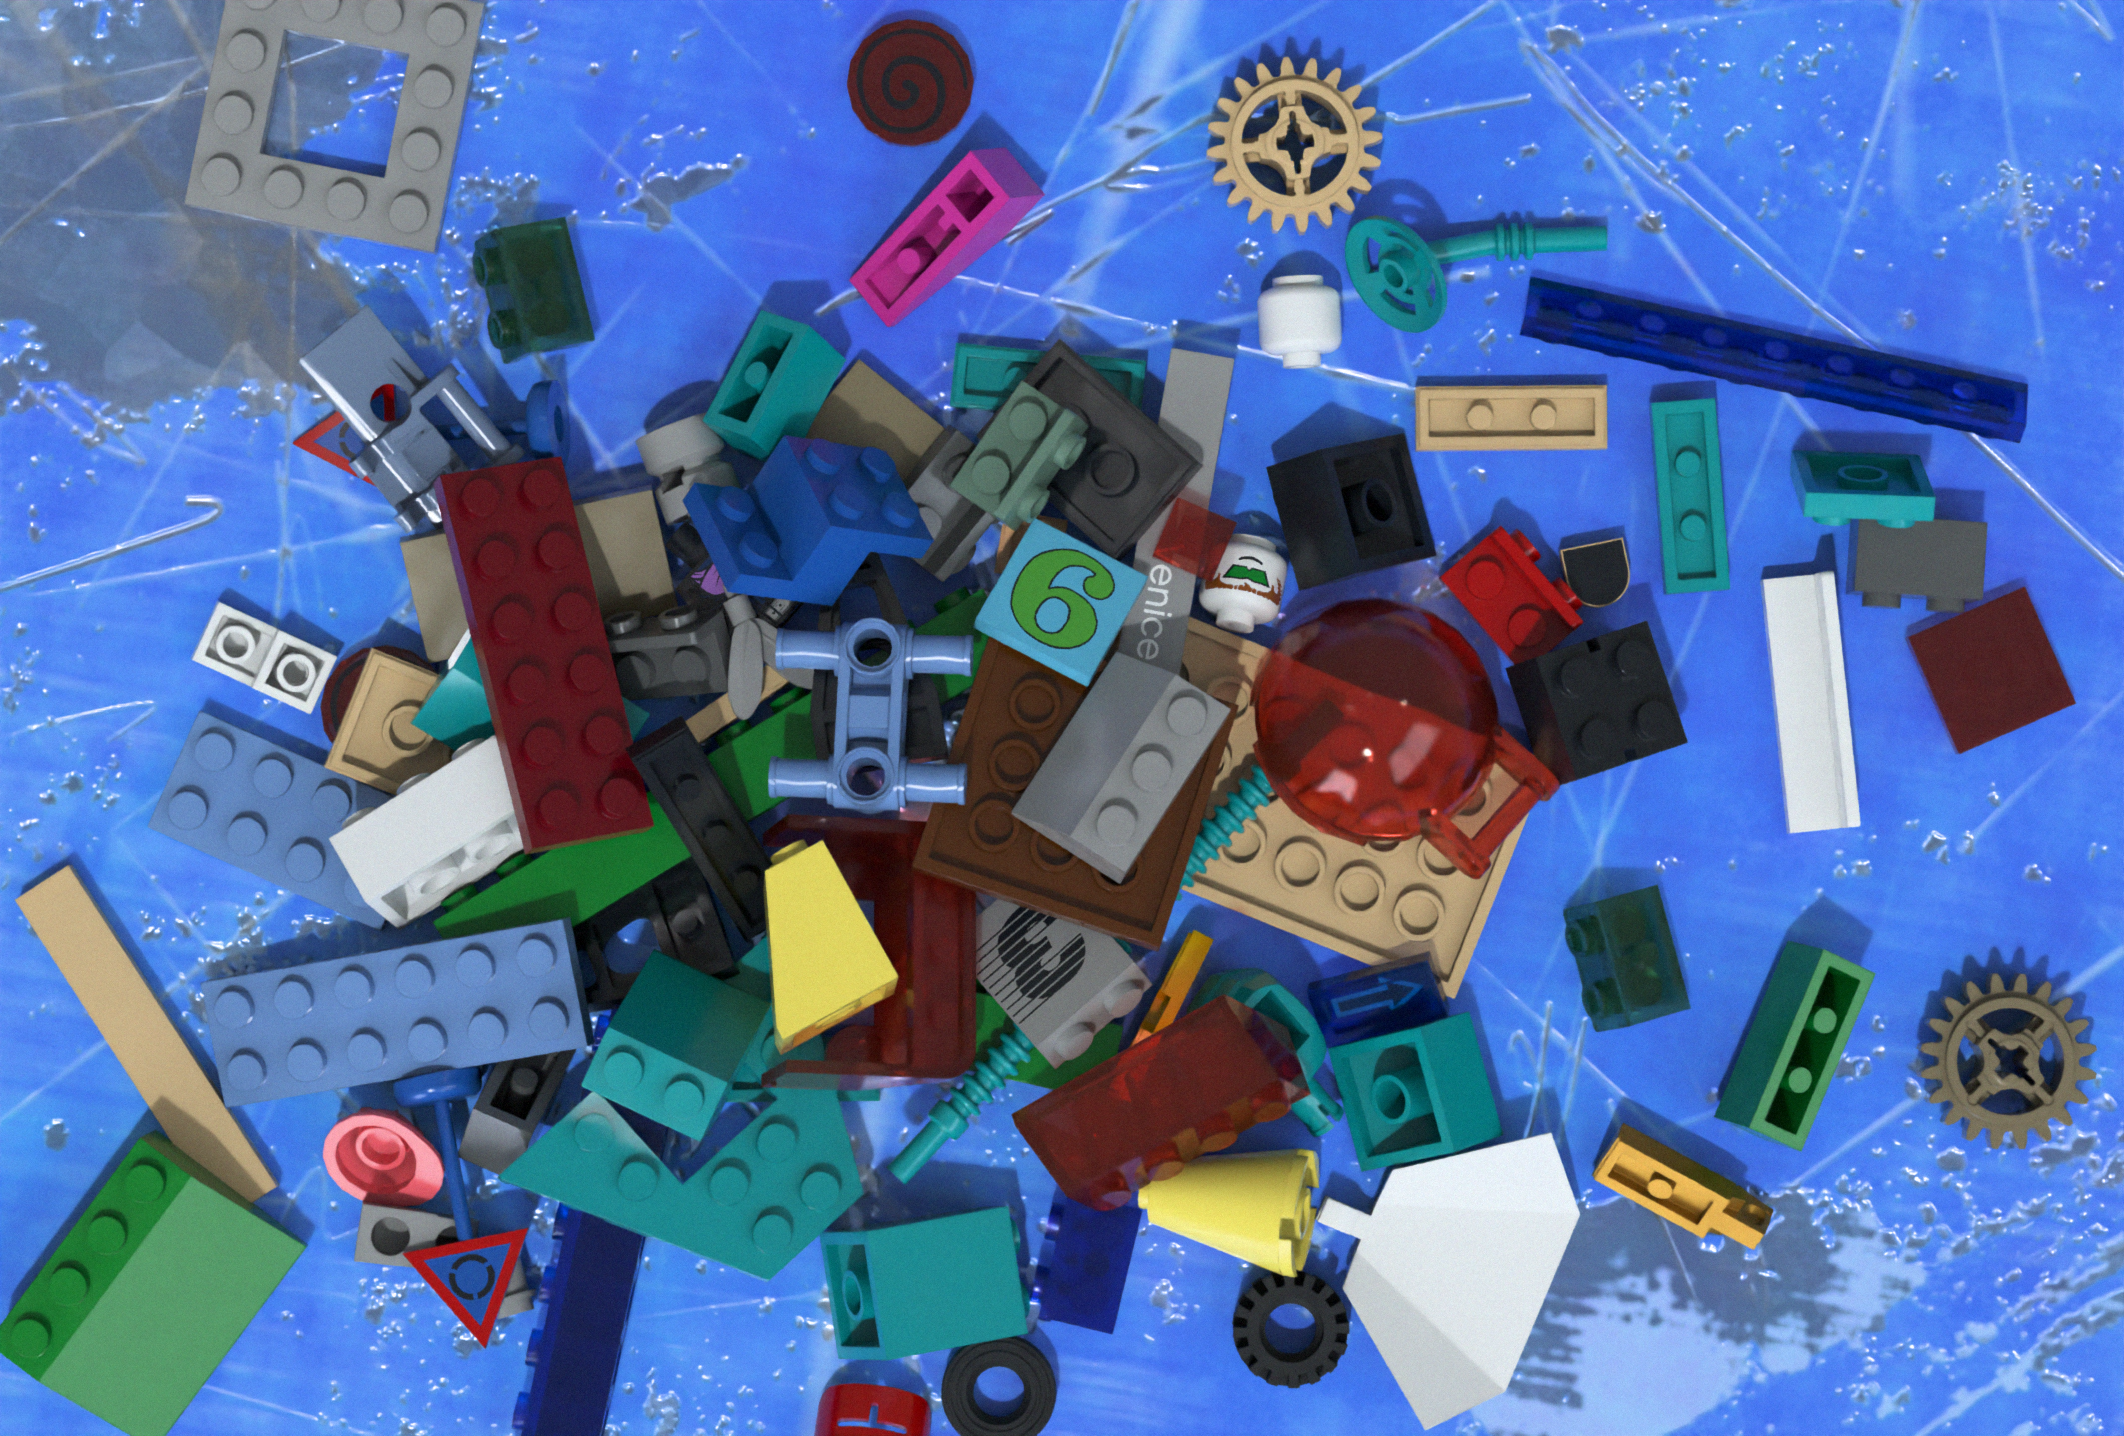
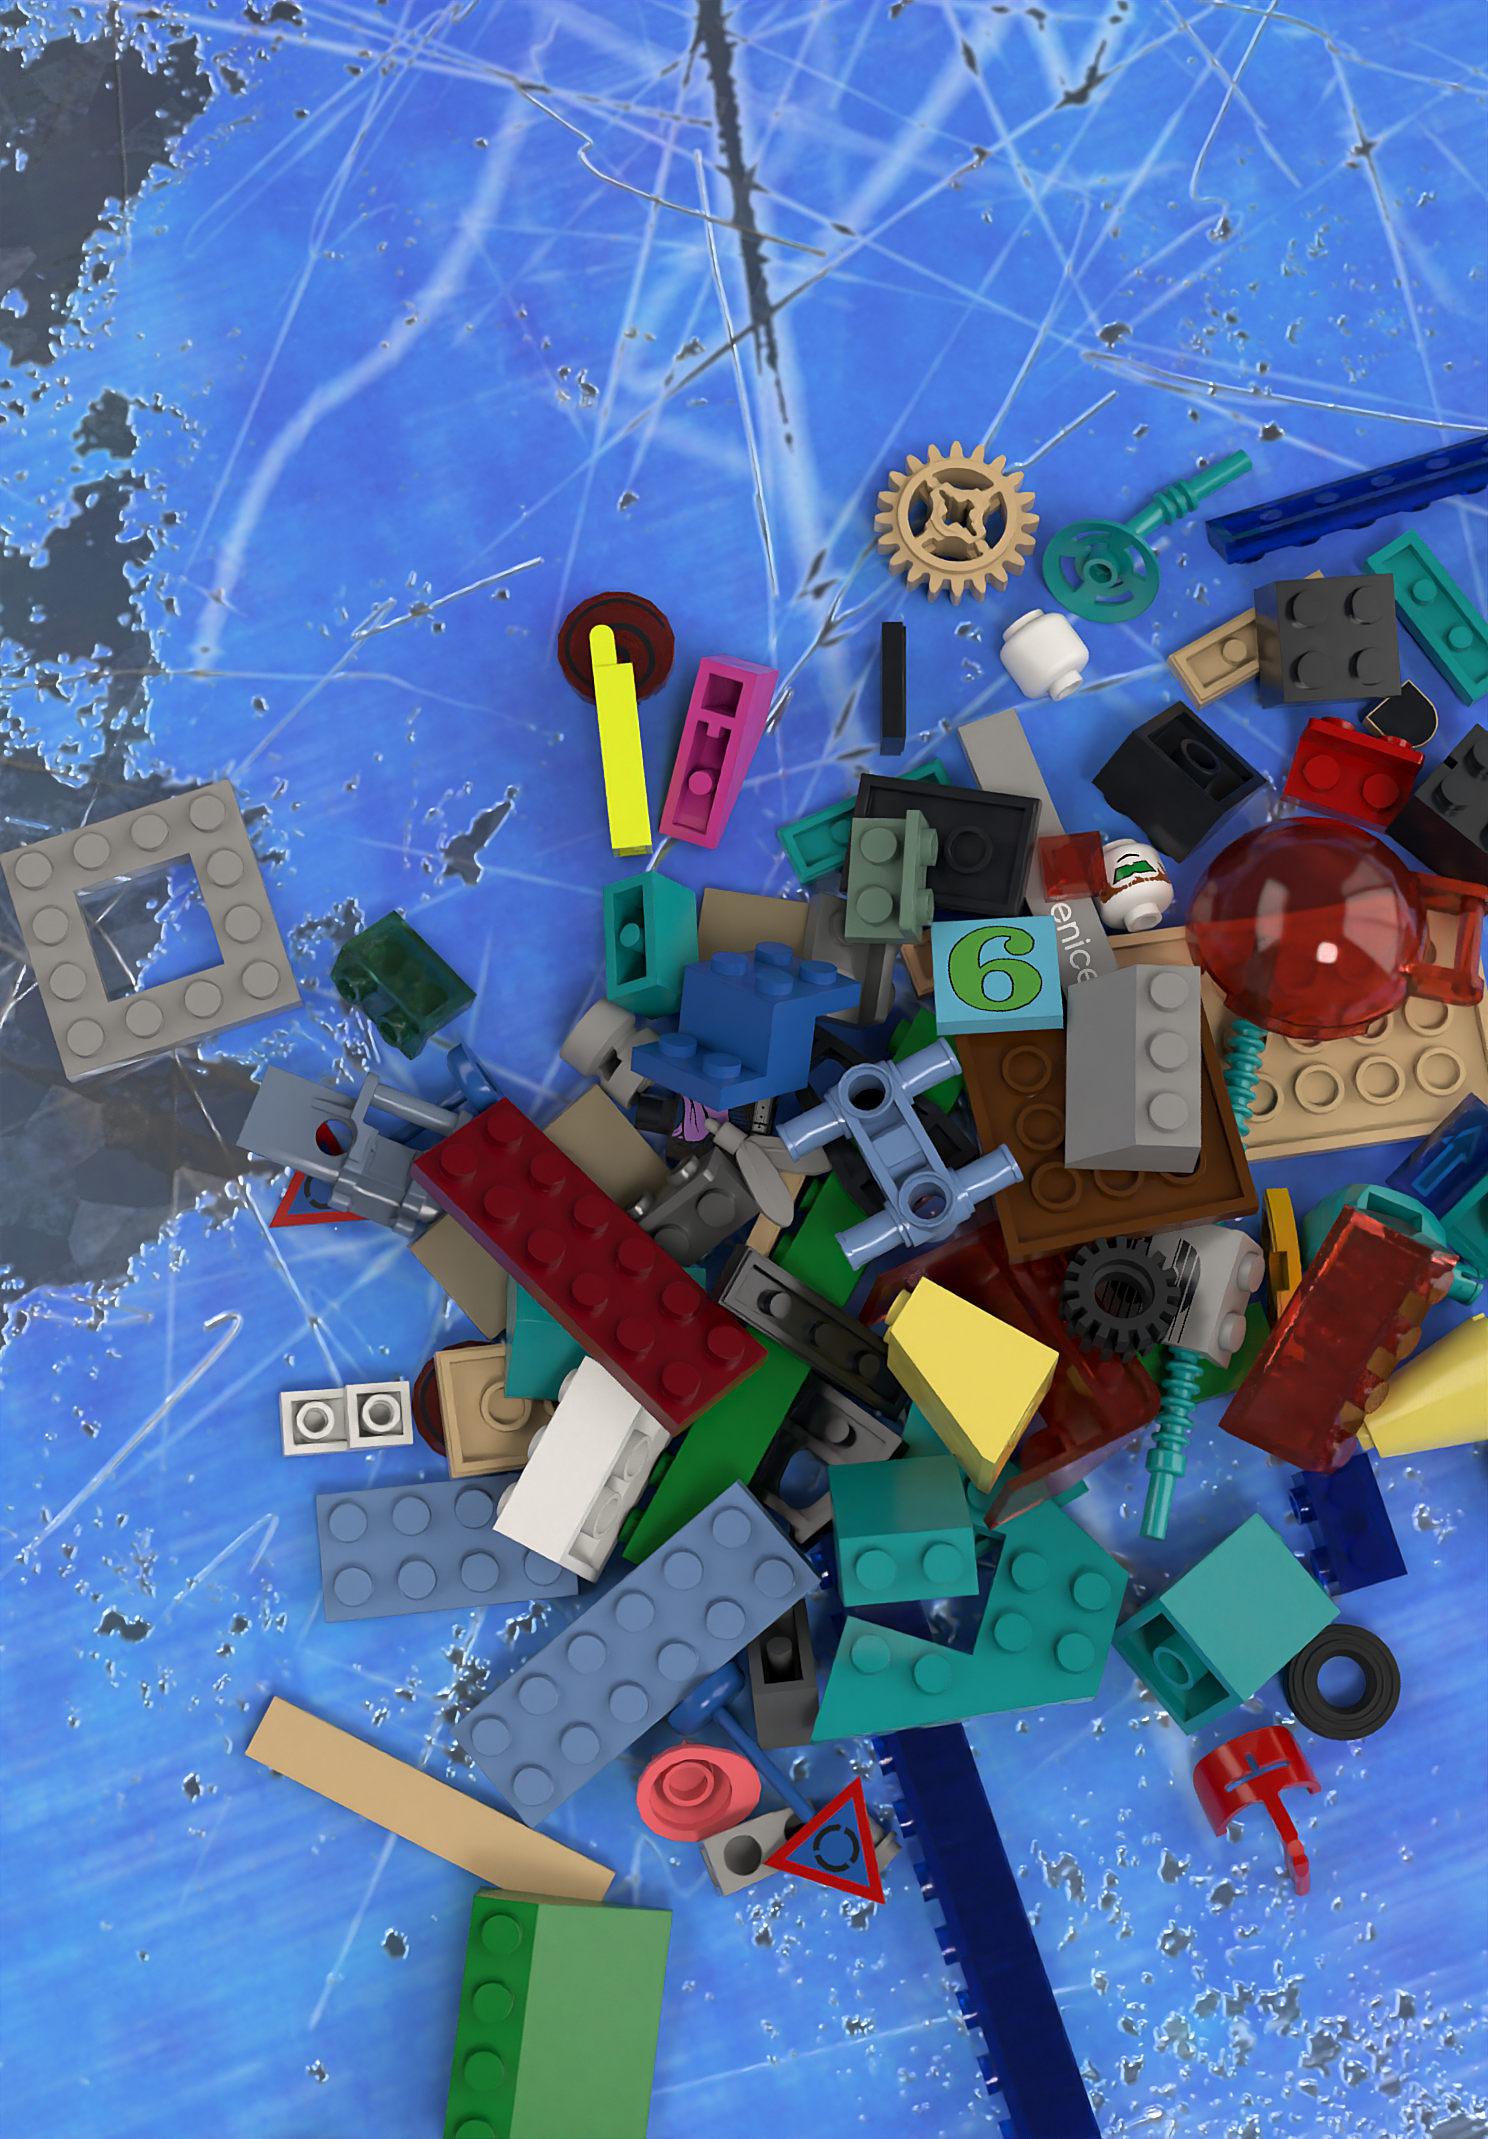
camera: 30 degrees left, 10 degrees down
none -> neon yellow hinge [589,625,653,858]
none -> black tile [880,622,906,756]
none -> black tyre [1057,1236,1181,1363]
none -> black brick [1254,573,1401,709]

